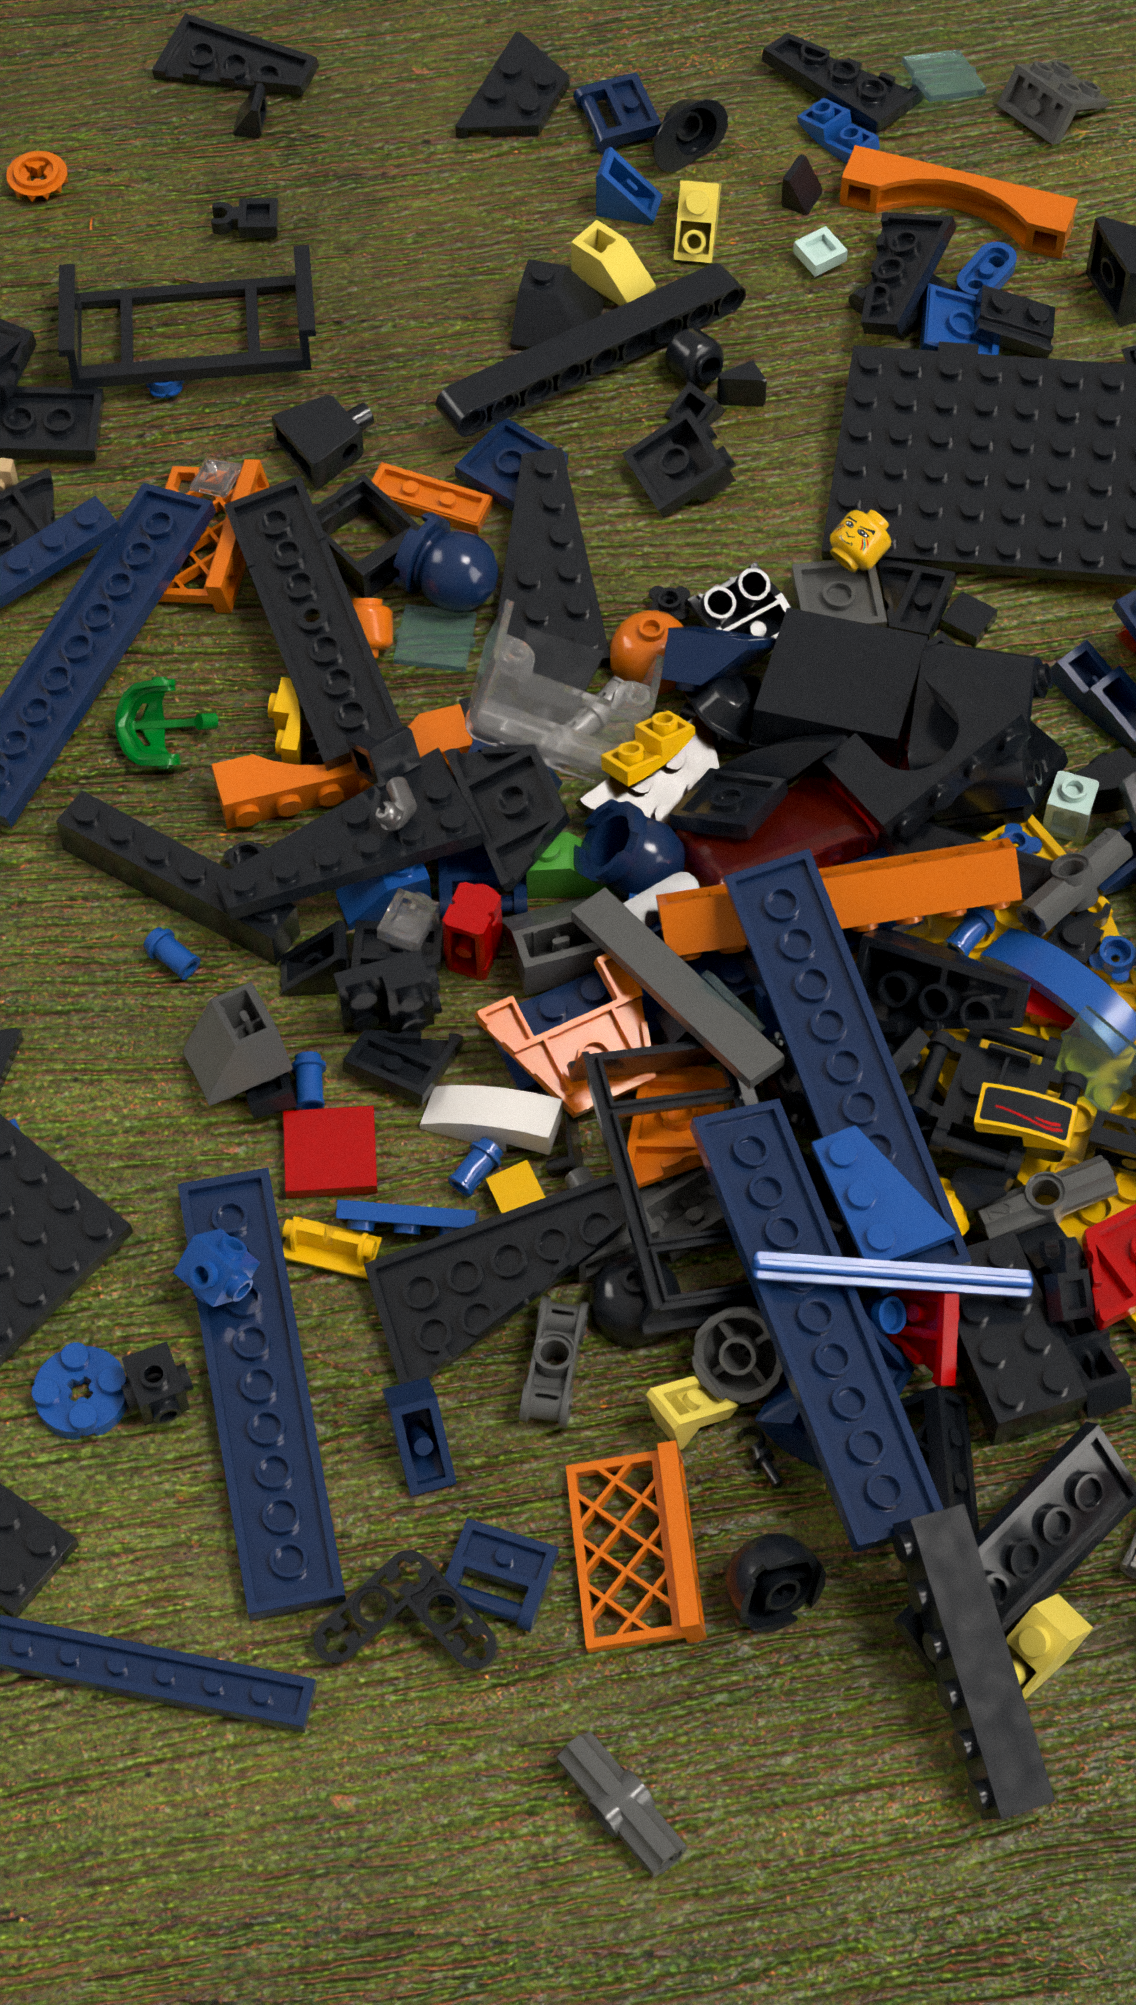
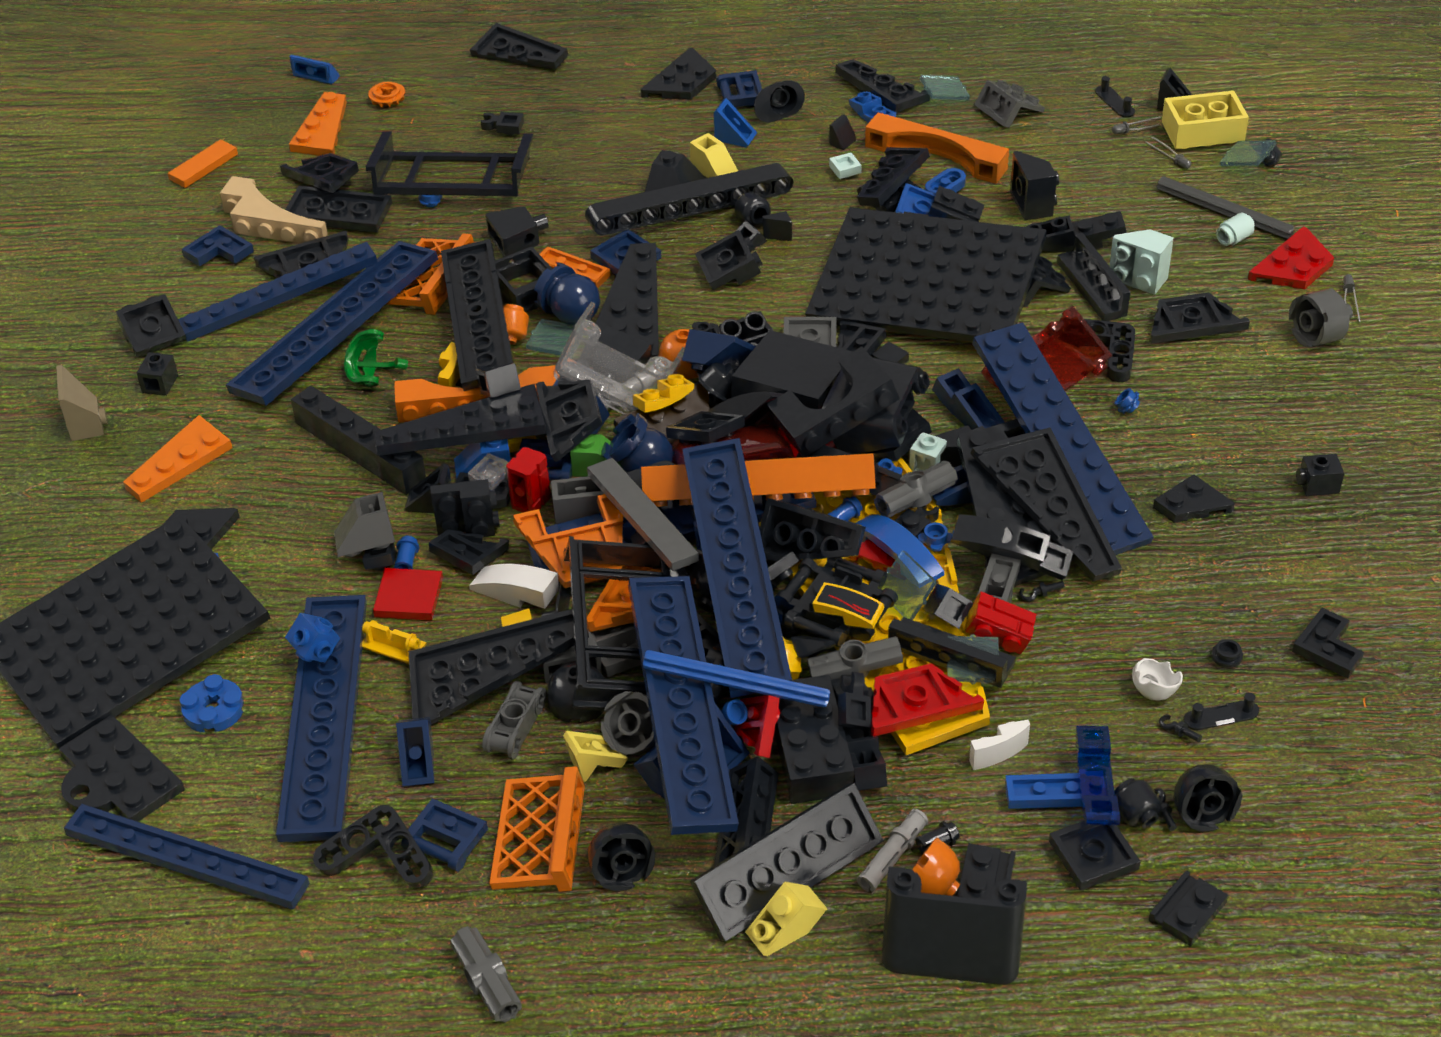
camera: 10 degrees right, 15 degrees down
black brick [121,1341,194,1426] -> none
blue pin [143,927,201,980] -> none
clear slope [189,456,242,498] -> none
black slope [233,83,268,138] -> none
blue plate [336,1200,479,1236] -> none
flat silver arm [375,777,417,831] -> none
blue pin [448,1137,503,1197] -> none
light yellow slope [673,180,721,263] -> none
clear light blue piece [701,970,766,1032] -> none
black hand [737,1427,784,1489] -> none
blue wing [812,1125,956,1261] -> none
yellow head [830,509,891,573] -> none
black brick [893,1503,1055,1820] -> none

